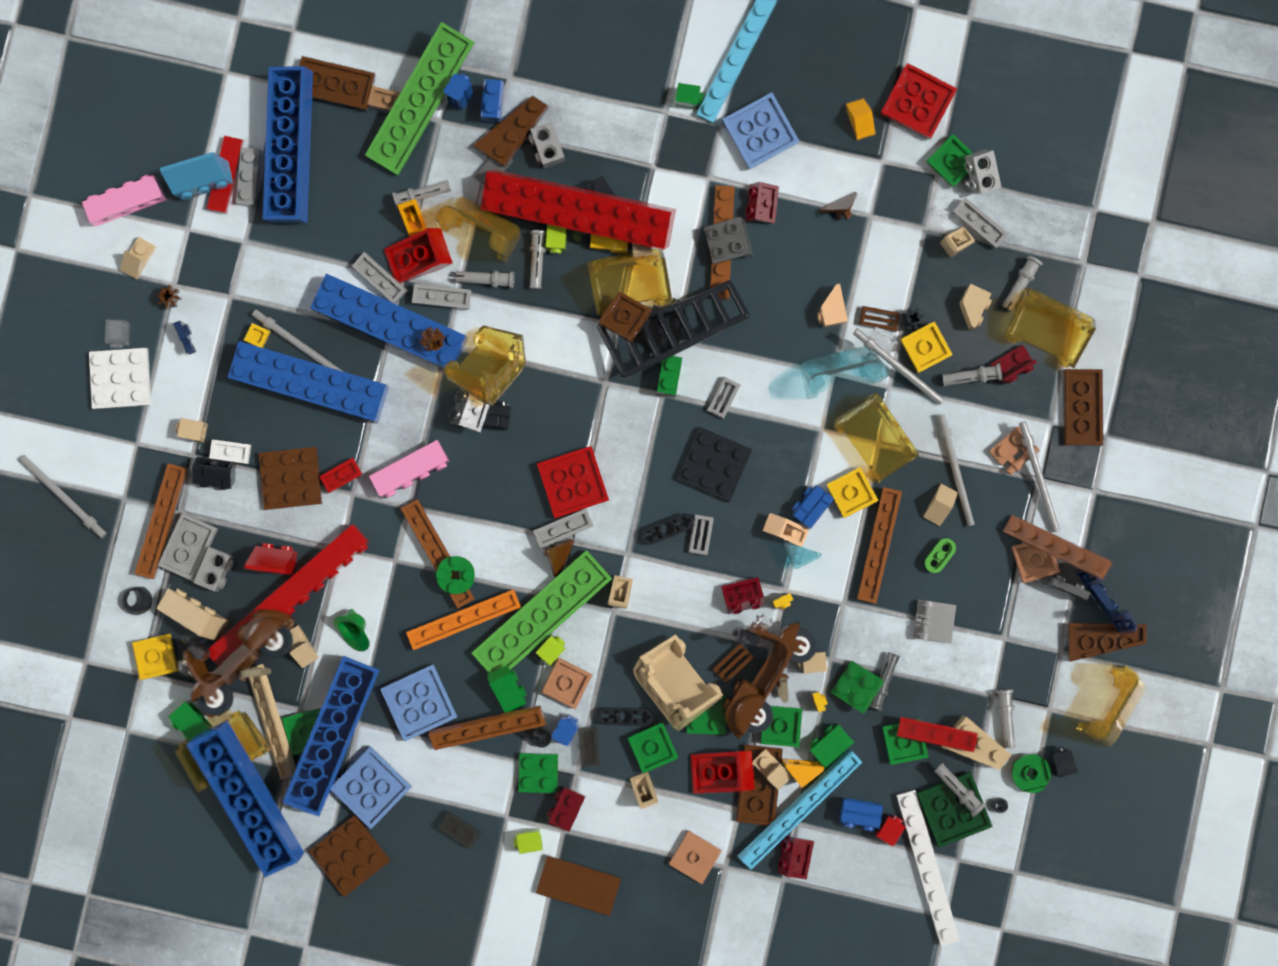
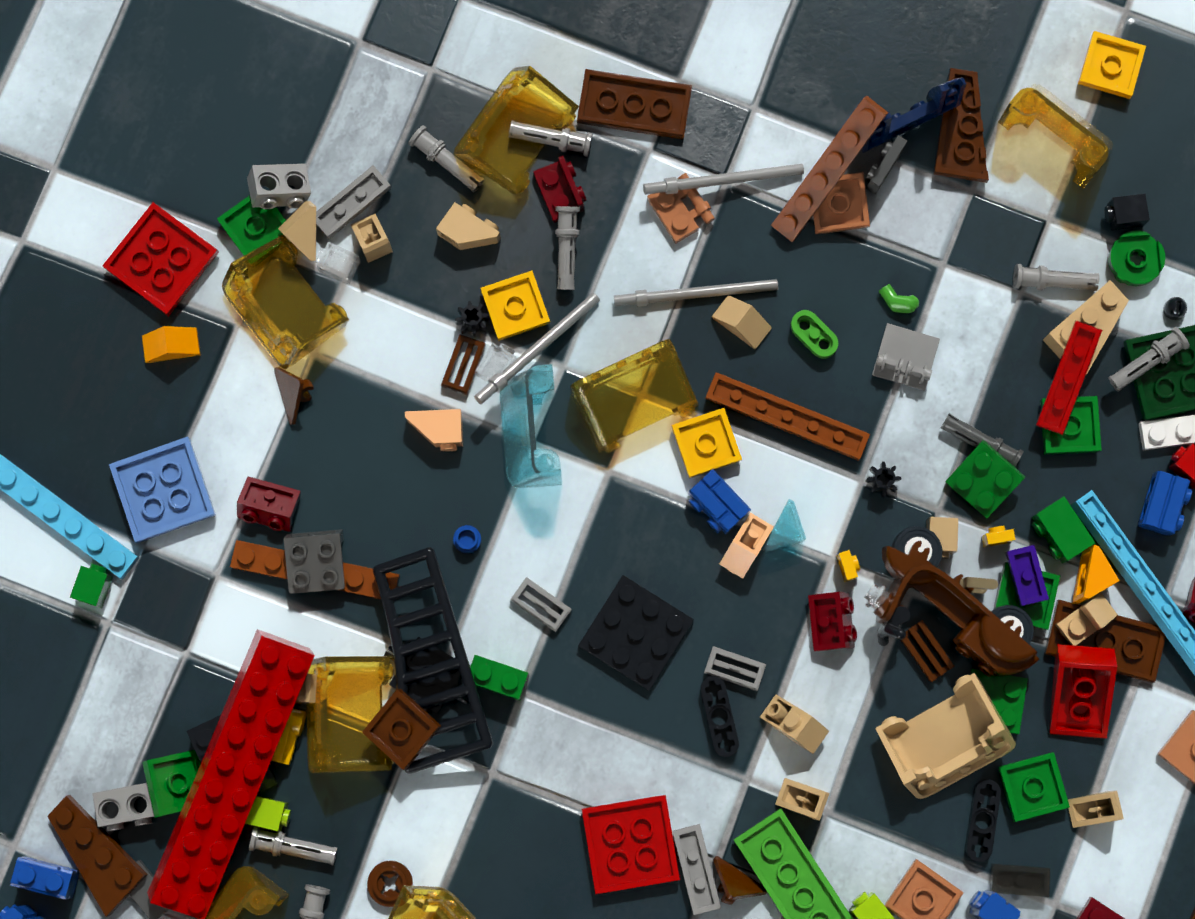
camera: 80 degrees left, 5 degrees down
none -> green plate [142,750,201,818]
none -> clear yellow windscreen [222,234,349,369]
none -> tan slope [278,201,316,261]
none -> reddish brown gear [367,861,413,907]
none -> blue plate [453,525,481,553]
none -> light grey pin [509,120,592,157]
none -> tan slope [760,695,829,754]
none -> black gear [865,461,902,497]
none -> bright green arm [878,284,919,314]
none -> dark purple plate [1005,545,1049,607]
none -> yellow plate [1078,31,1146,99]

